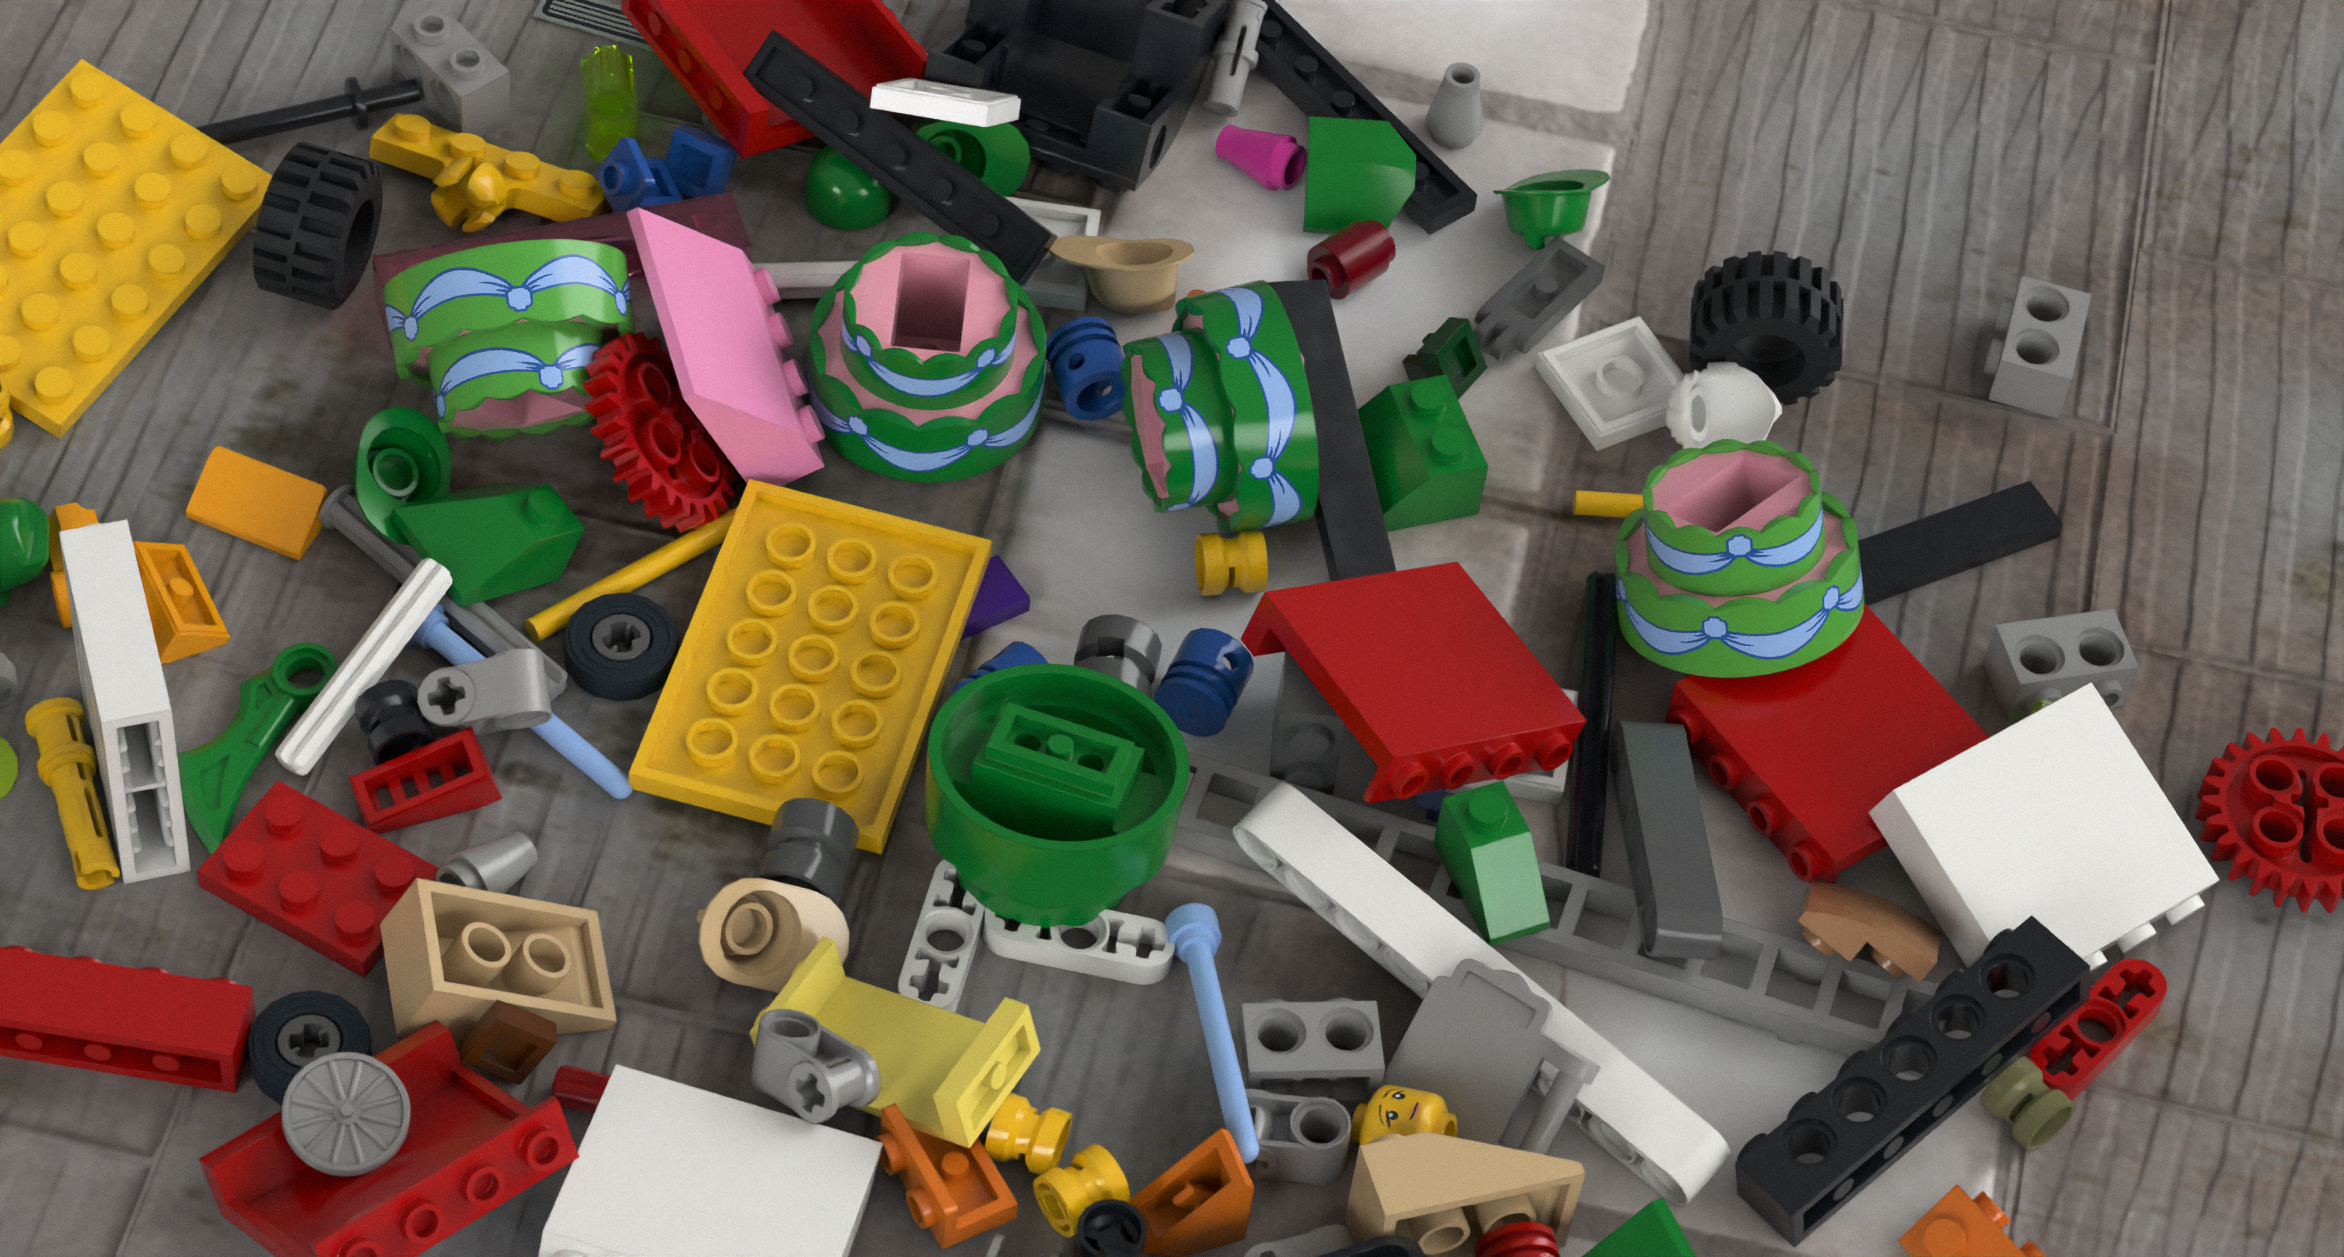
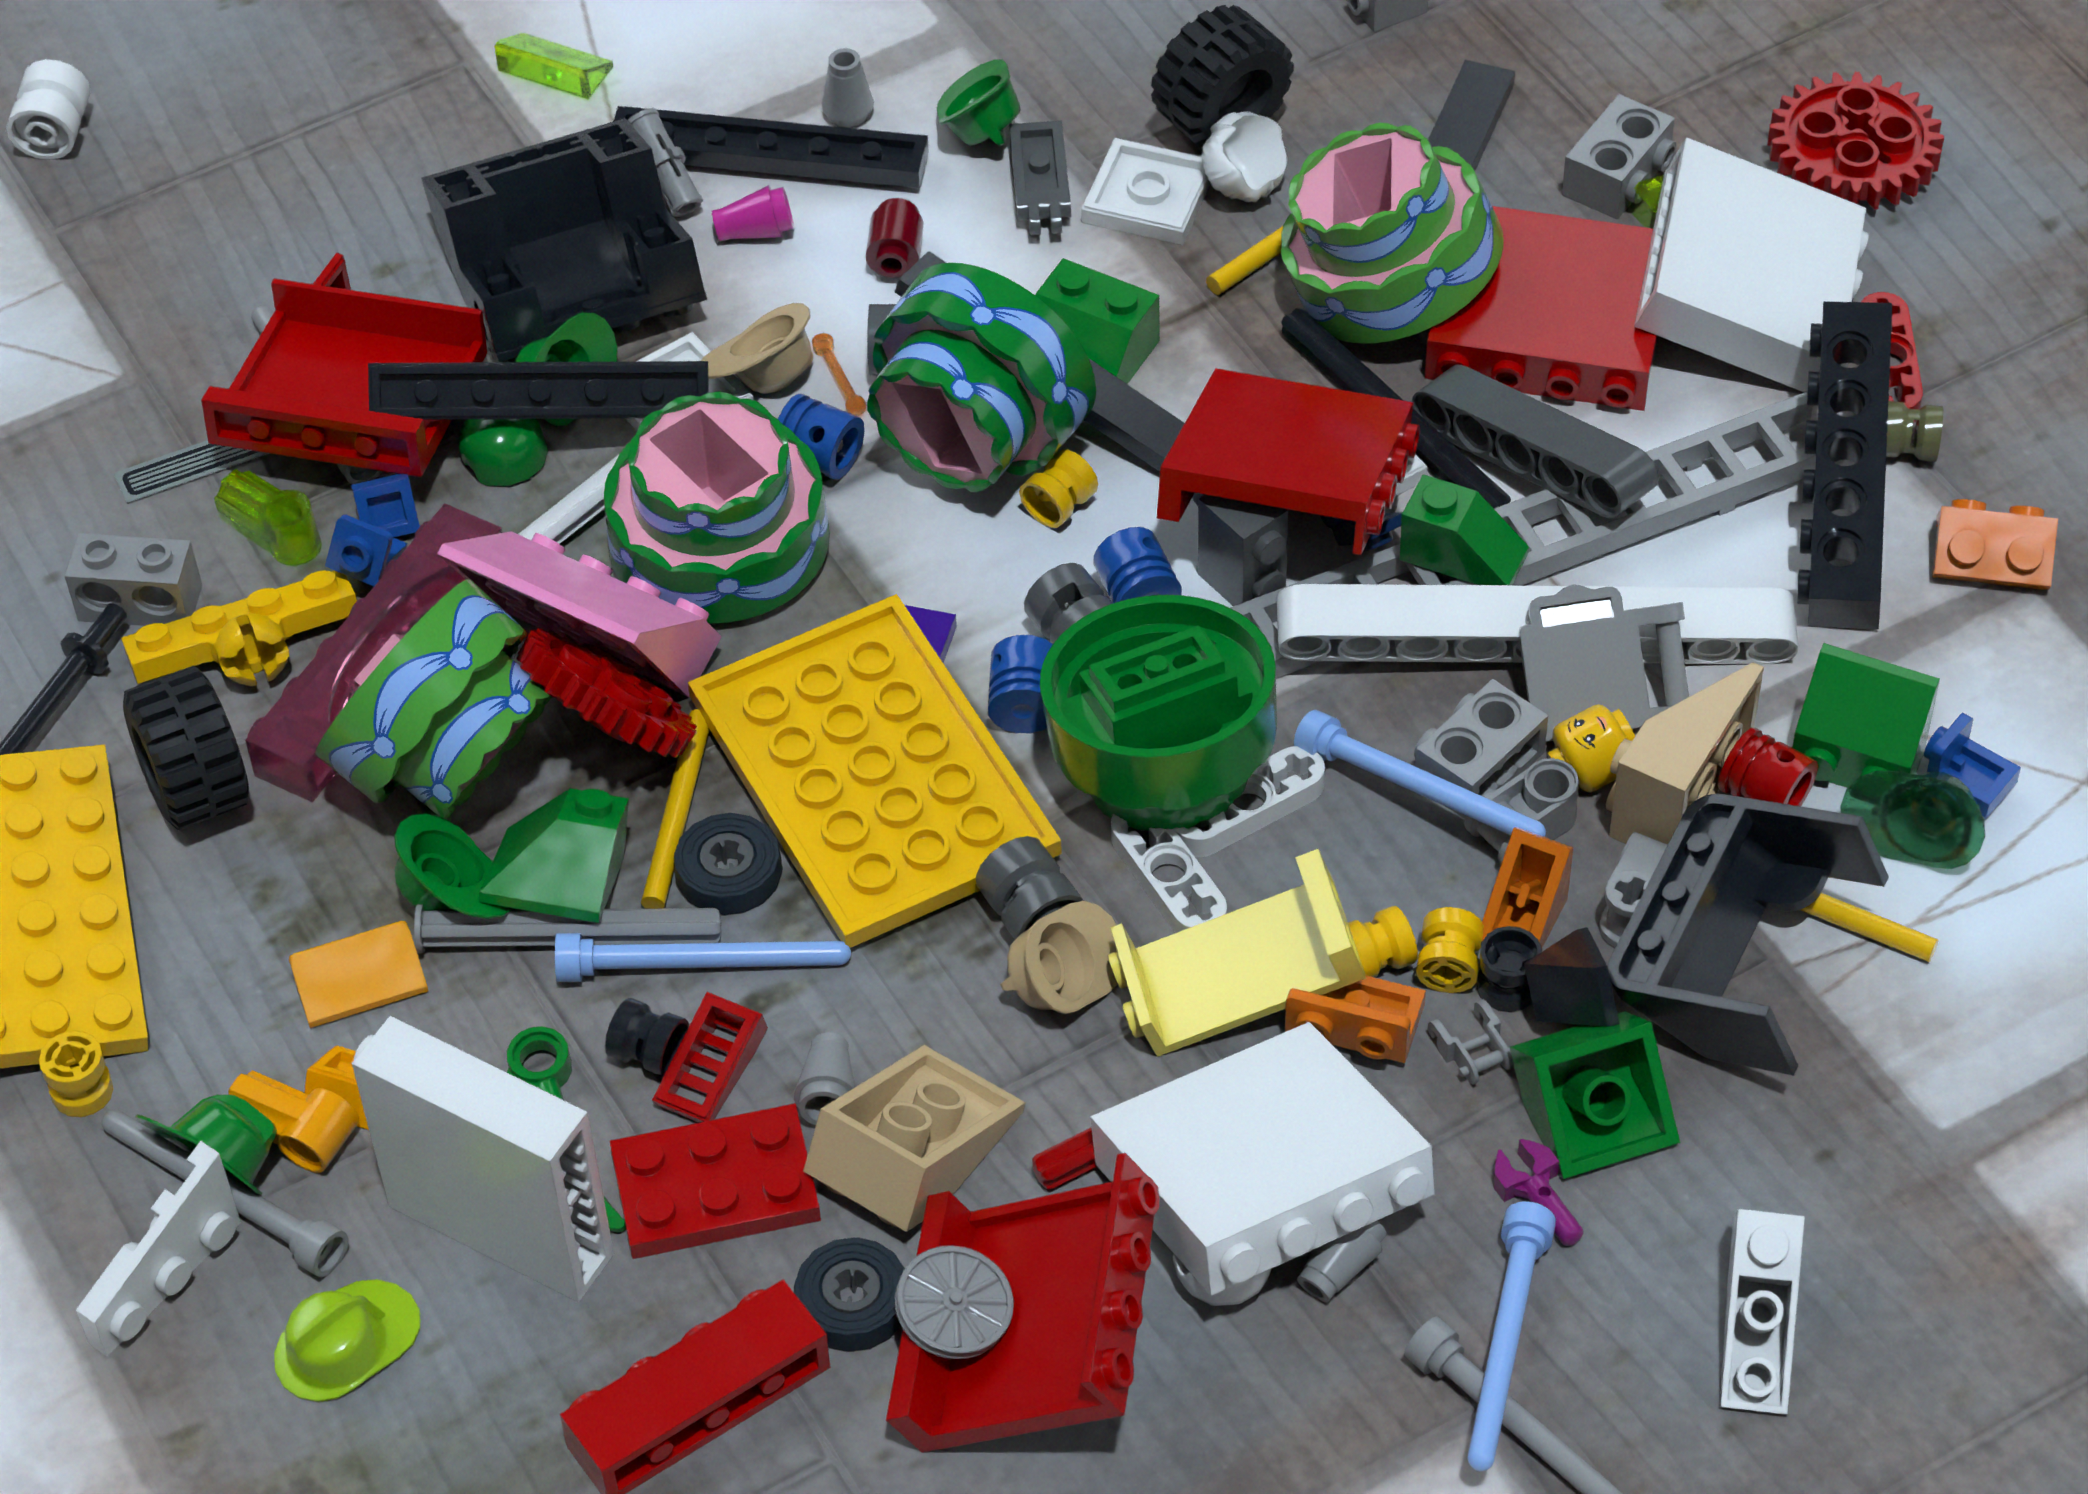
camera: 35 degrees left, 0 degrees up
yellow pin [24,697,120,890] -> none
white axle [275,558,452,776] -> none
light grey piece [418,648,553,736] -> none
reddish brown plate [460,1000,557,1085] -> none
light grey piece [749,1009,881,1123] -> none
white tile [870,78,1021,127] -> none
green slope [1303,116,1416,234] -> none
dark green tile [1402,317,1488,400] -> none
medium nougat slope [1797,881,1941,984] -> none

